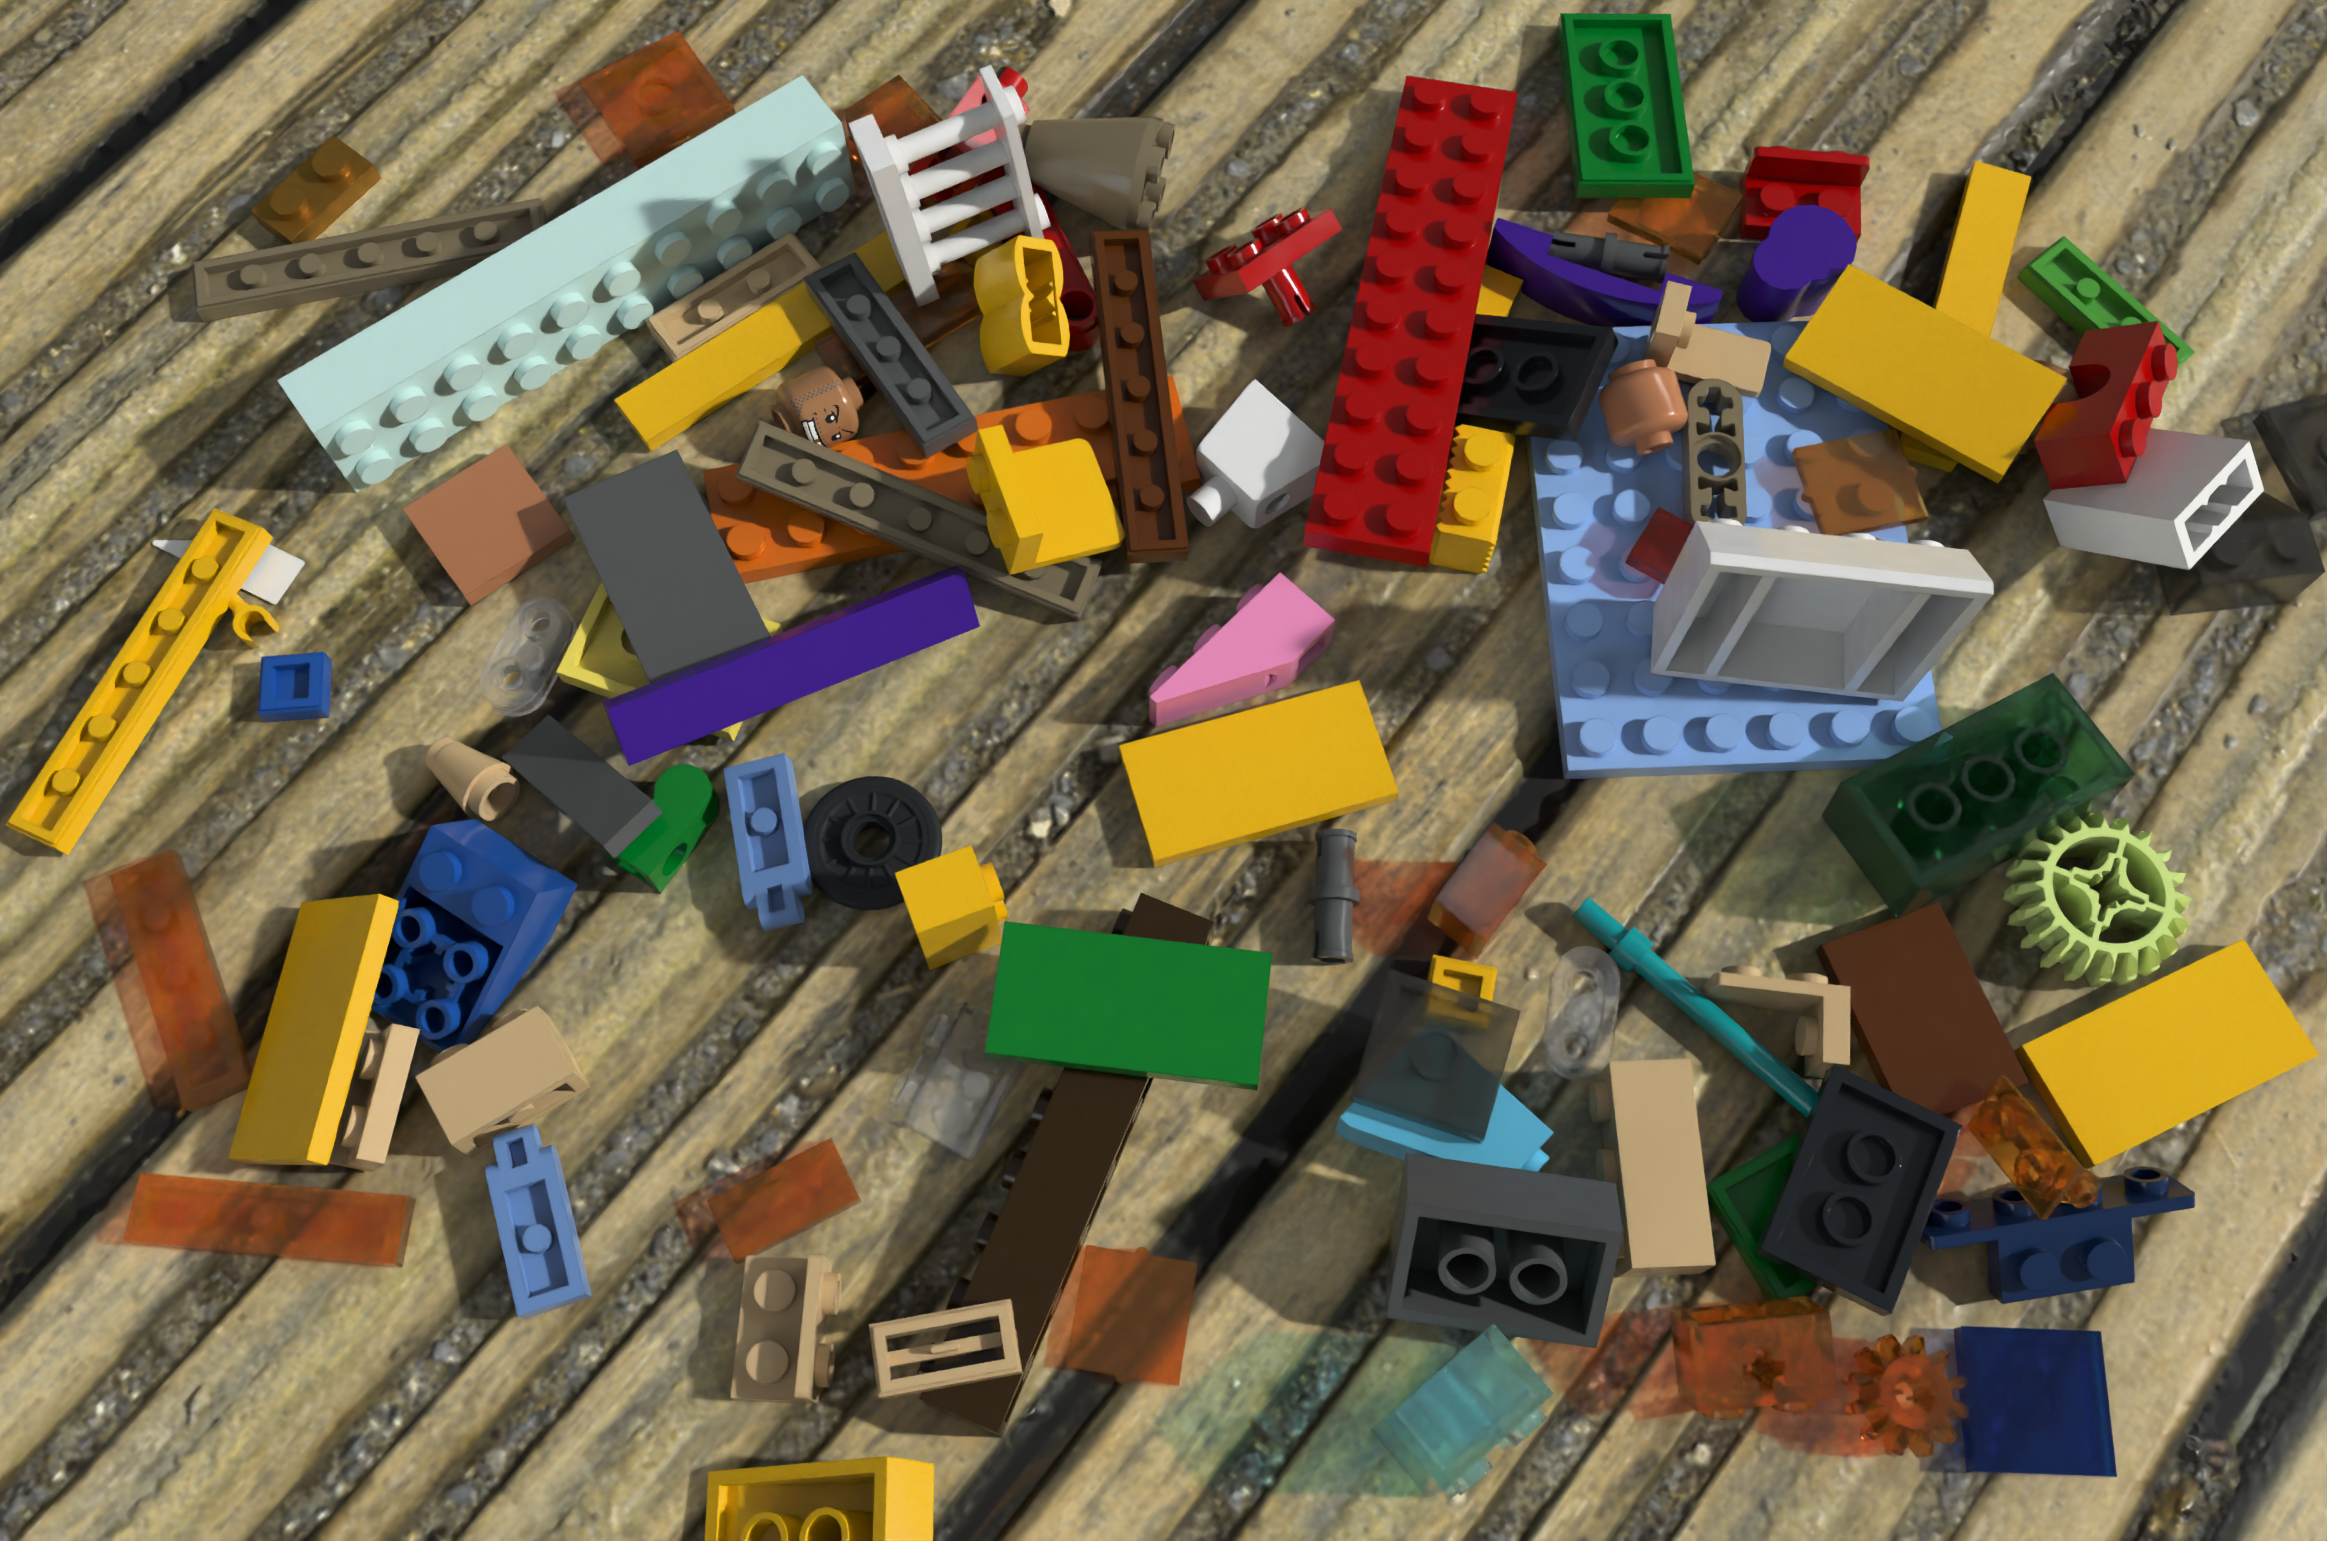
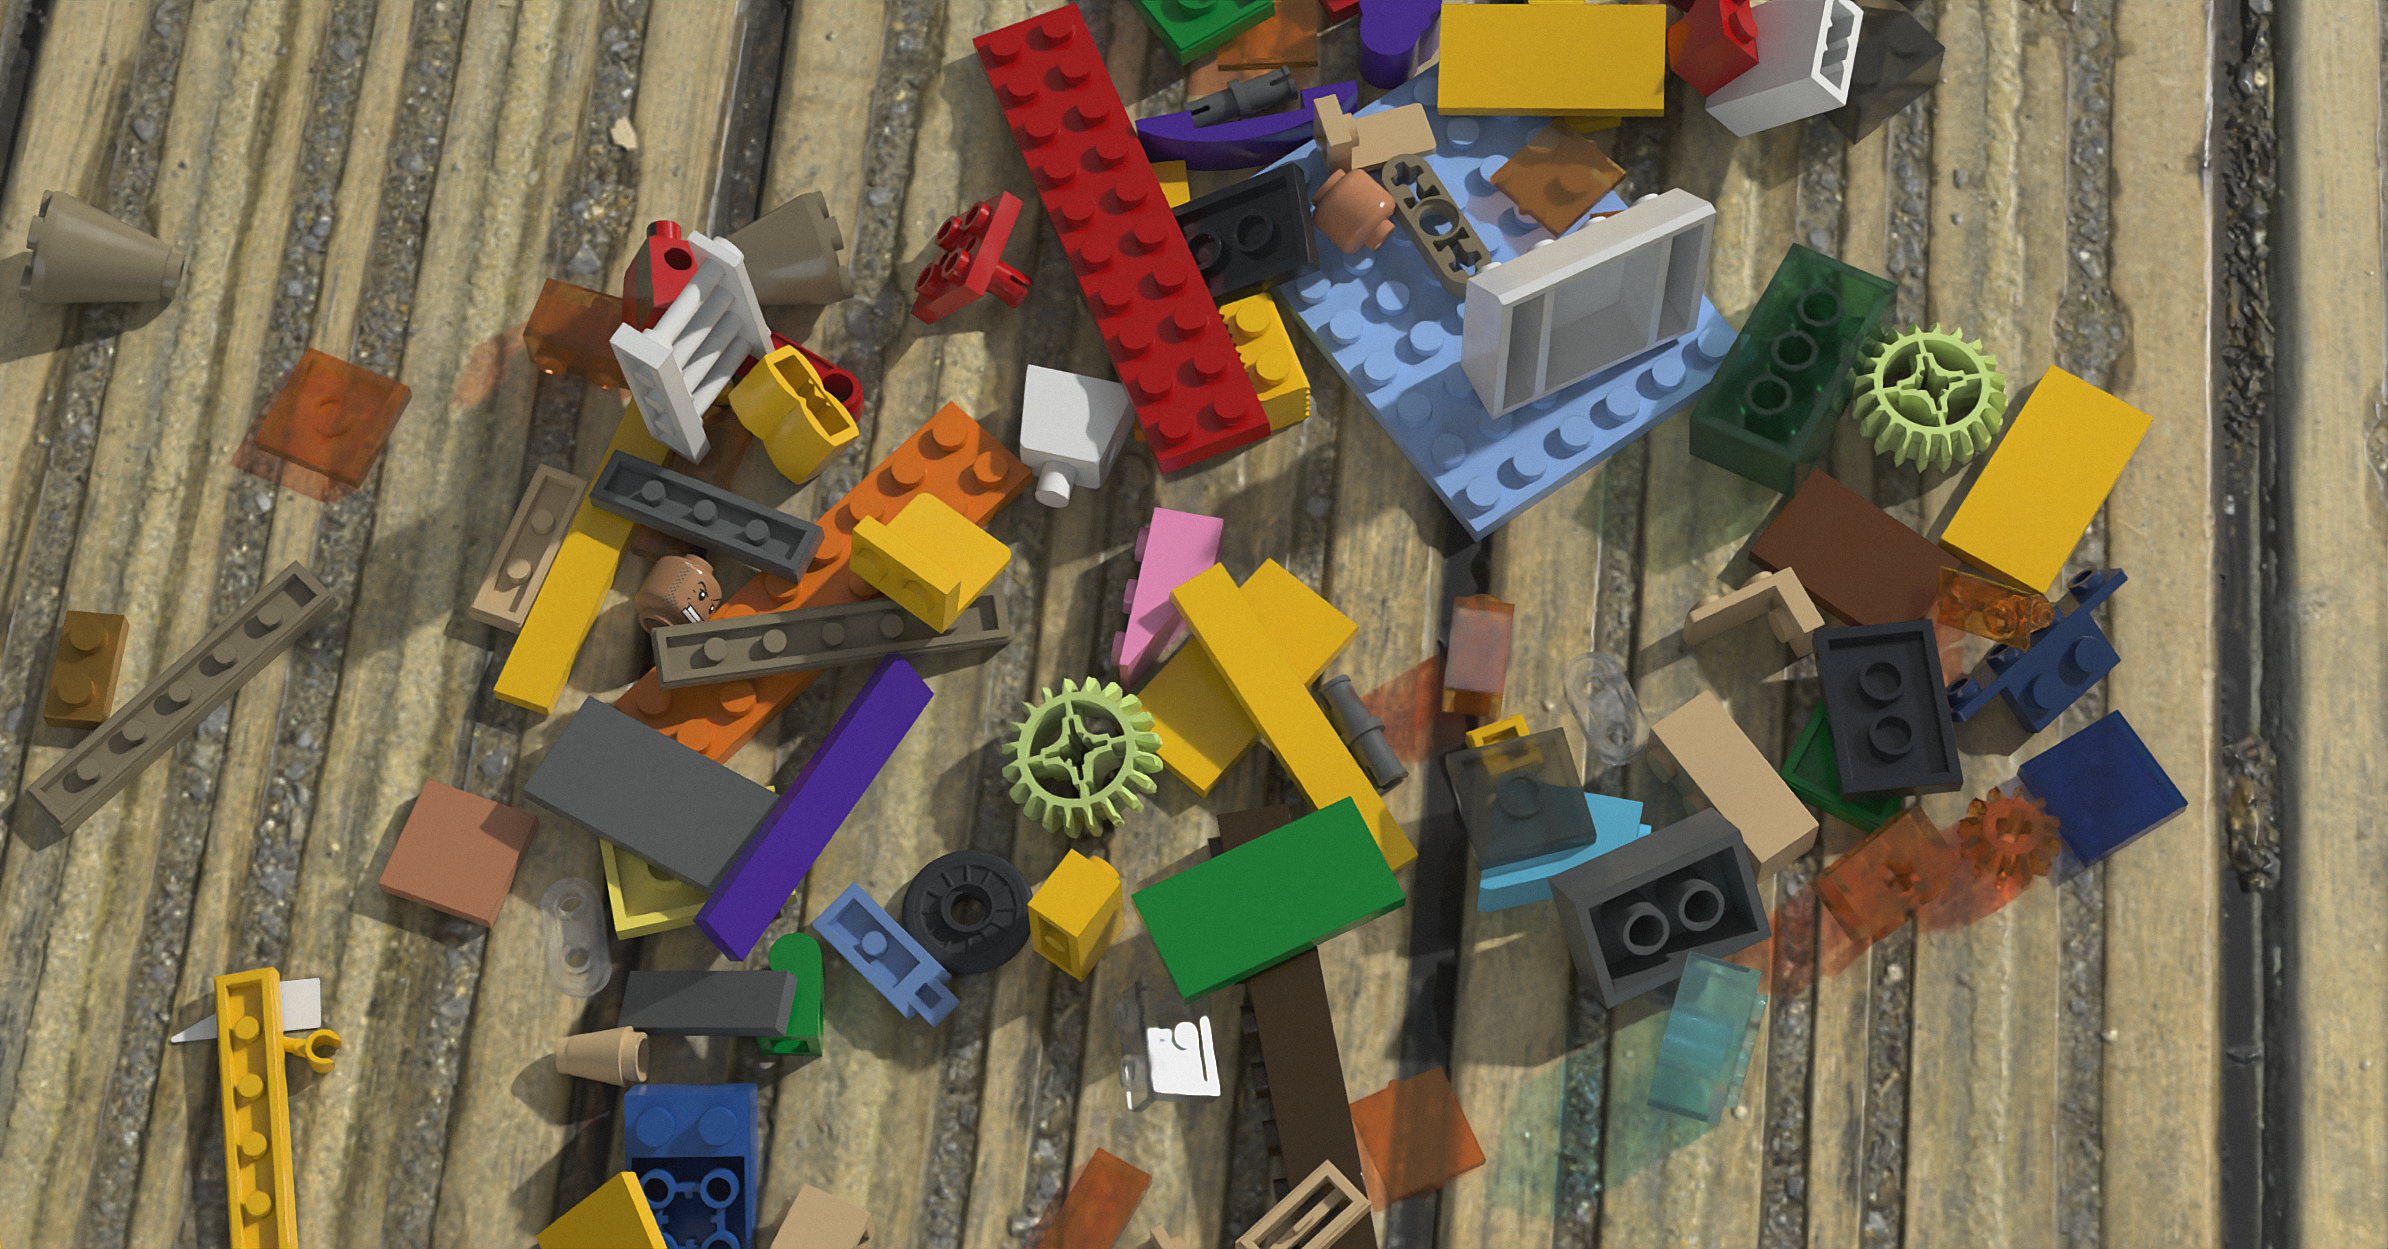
camera: 30 degrees left, 5 degrees down
blue tile [258,652,332,722] -> none
light aqua brick [277,75,856,493] -> none
reddish brown tile [1089,229,1189,564] -> none
teal bar [1572,897,1818,1118] -> none
clear red tile [1625,507,1694,584] -> none
none -> yellowish green gear [1002,676,1163,839]
none -> yellow tile [1169,562,1419,874]

